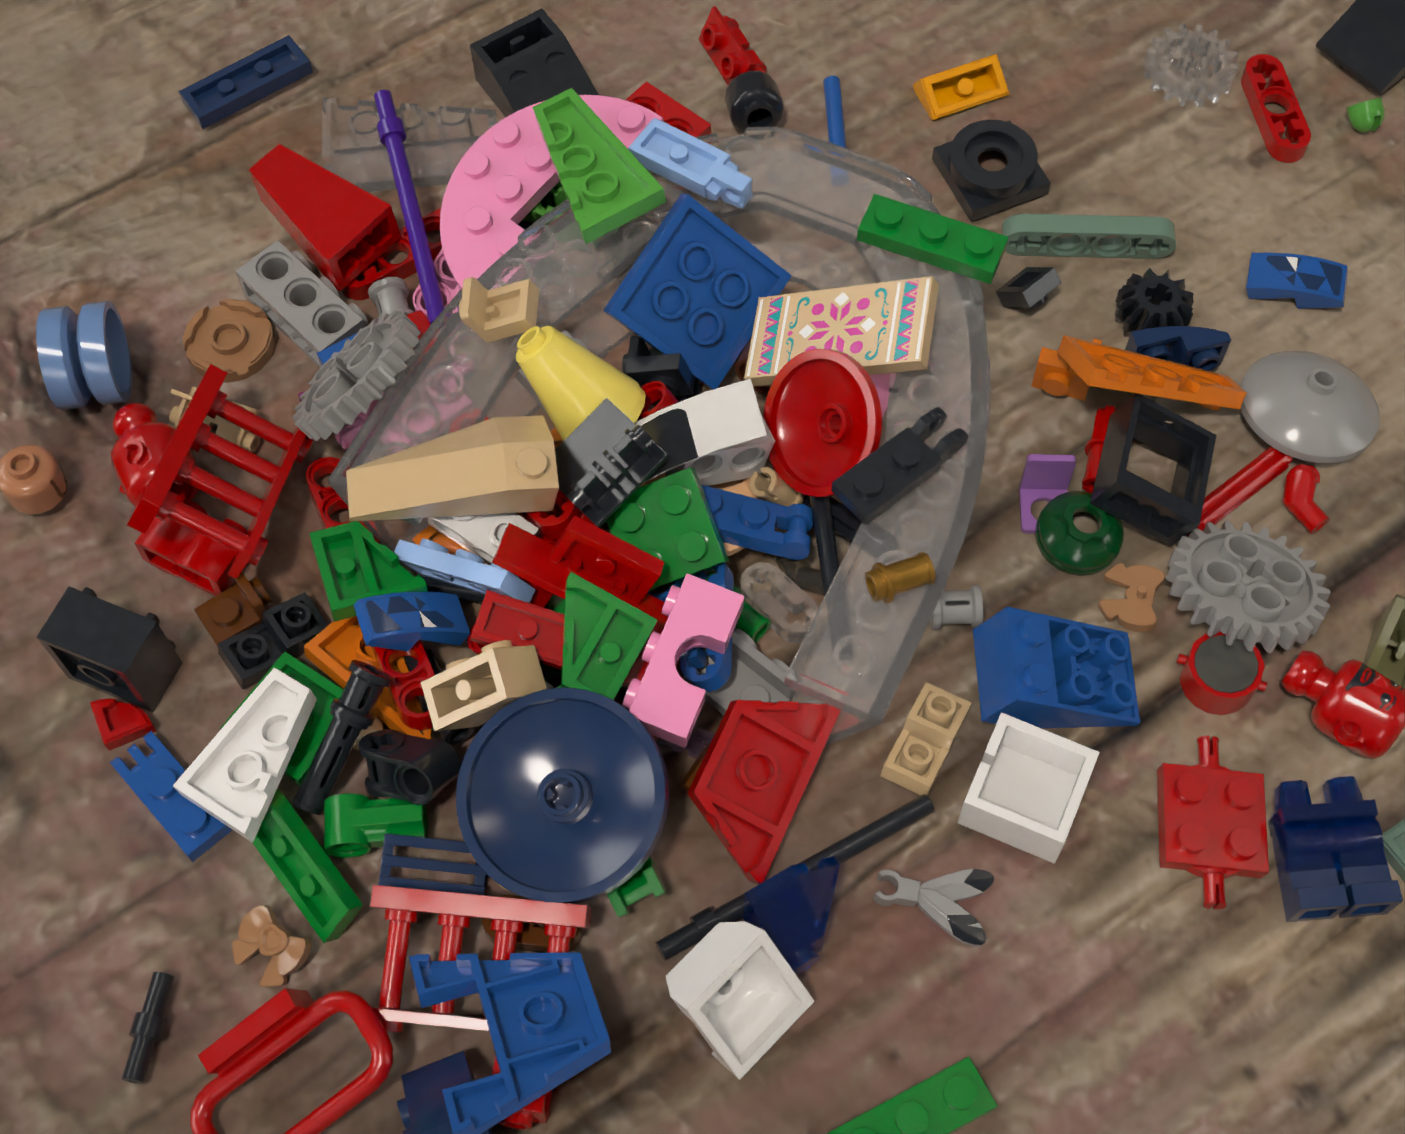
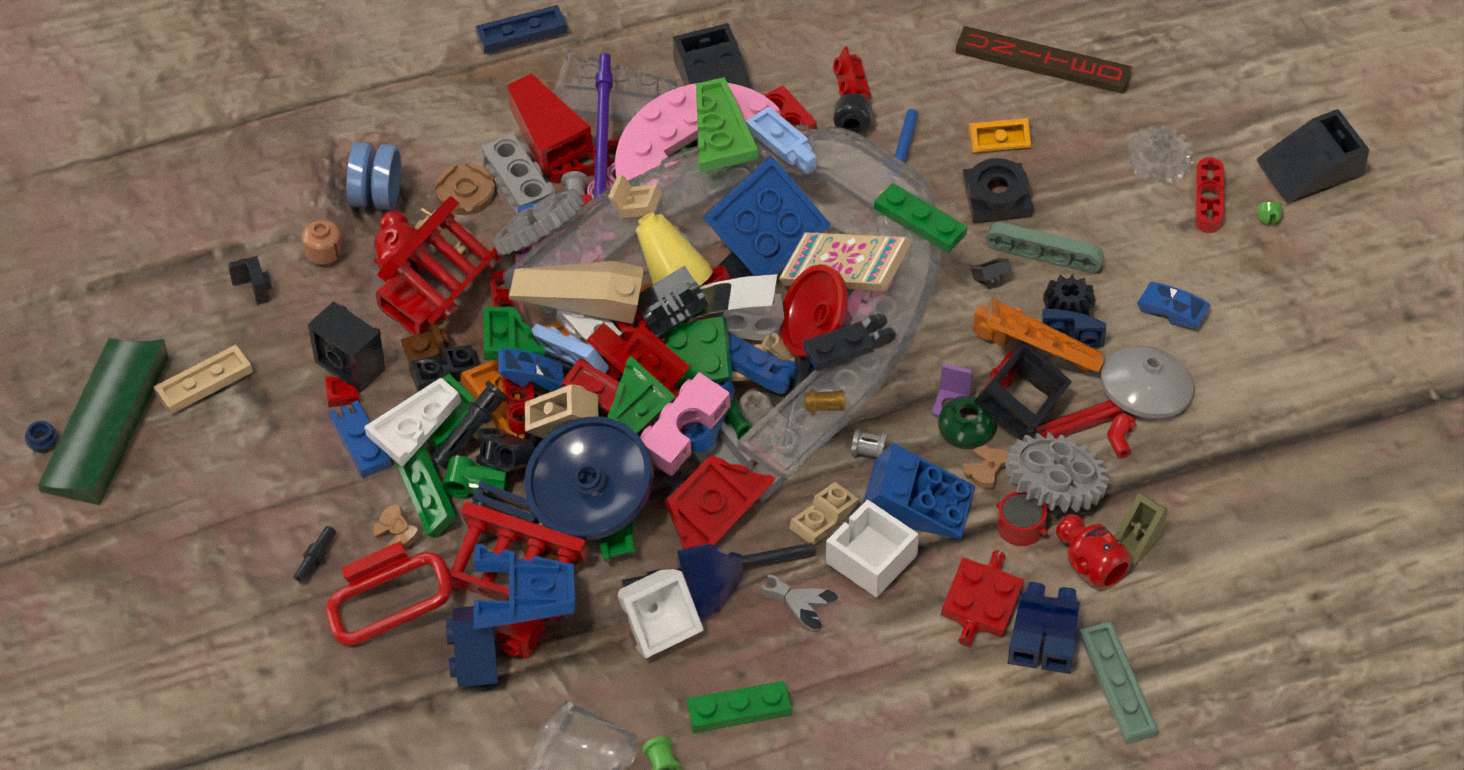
camera: 15 degrees right, 10 degrees down
black bracket [622,336,695,396] -> none

